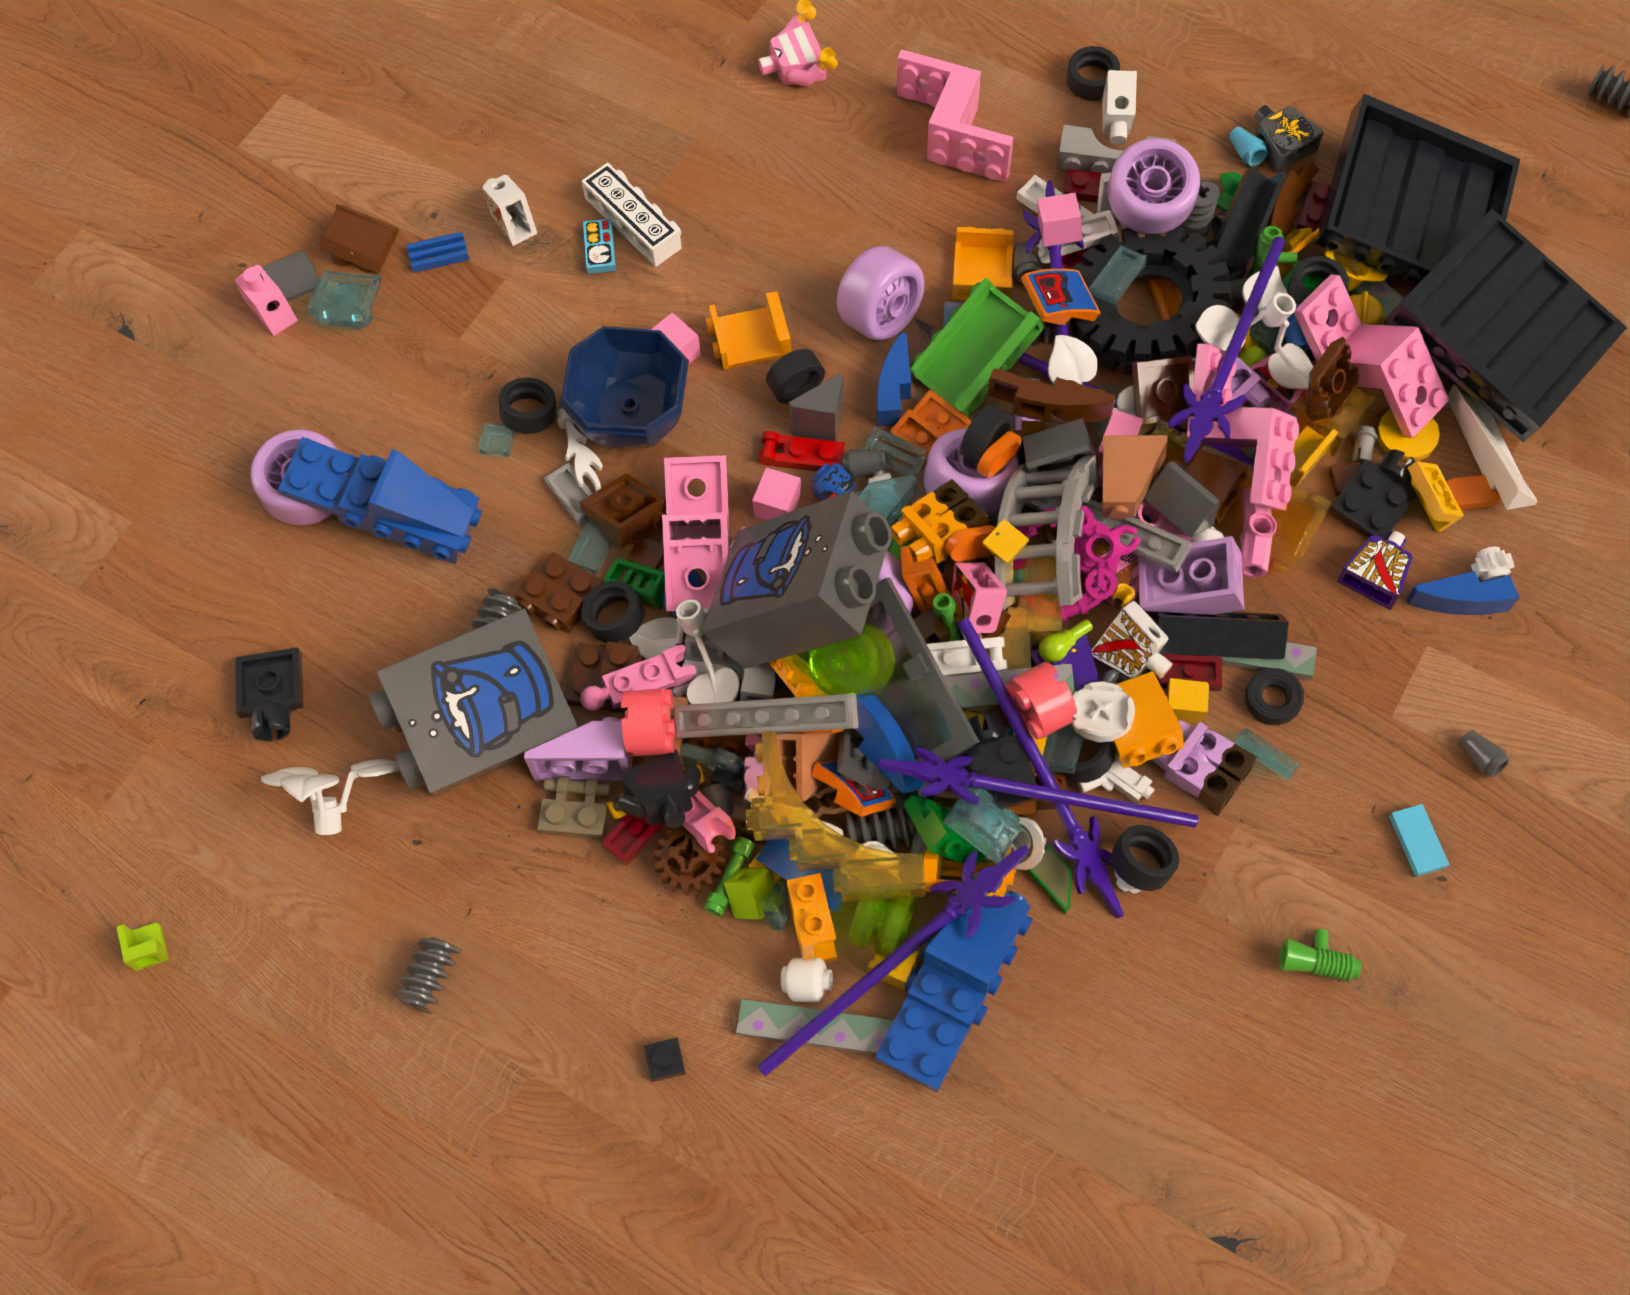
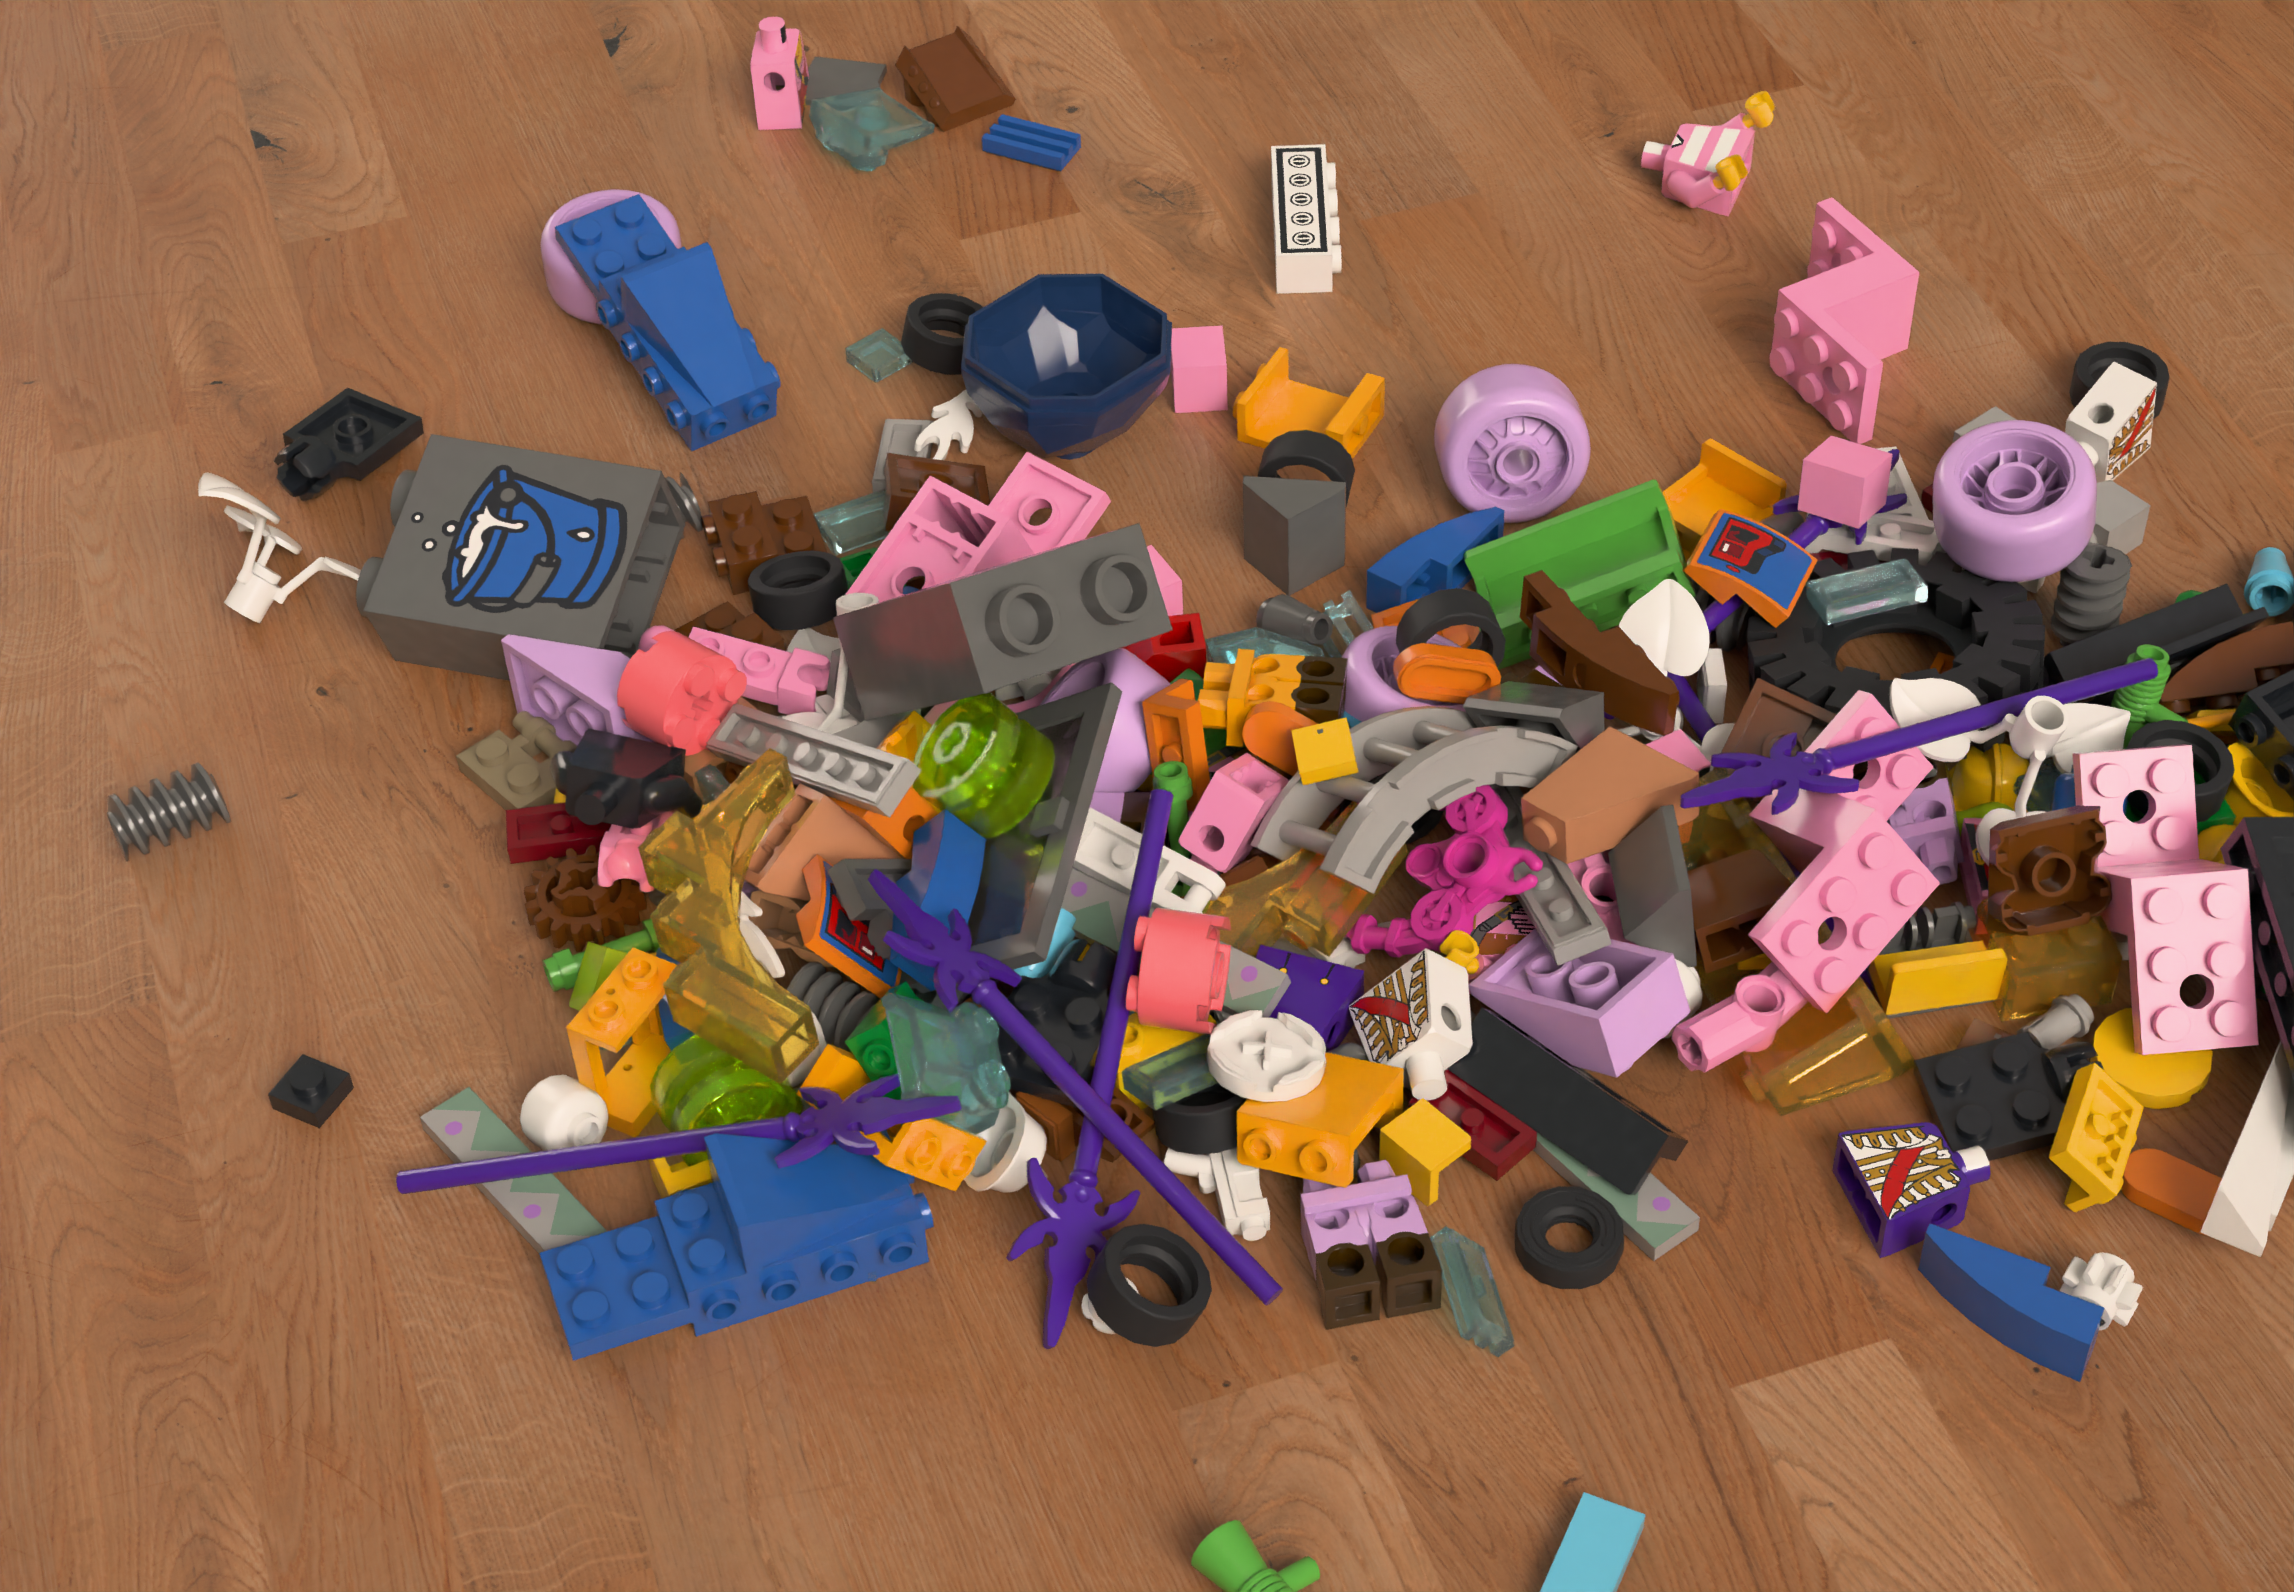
camera: 40 degrees right, 20 degrees down
white torso [482,175,538,246] -> none
tile [583,219,616,274] -> none
red plate [758,431,845,472] -> none
blue head [811,463,857,501] -> none
olive tile [1026,845,1072,914] -> none
lime piece [1039,619,1093,663] -> none
dark grey cone [1459,730,1510,778] -> none

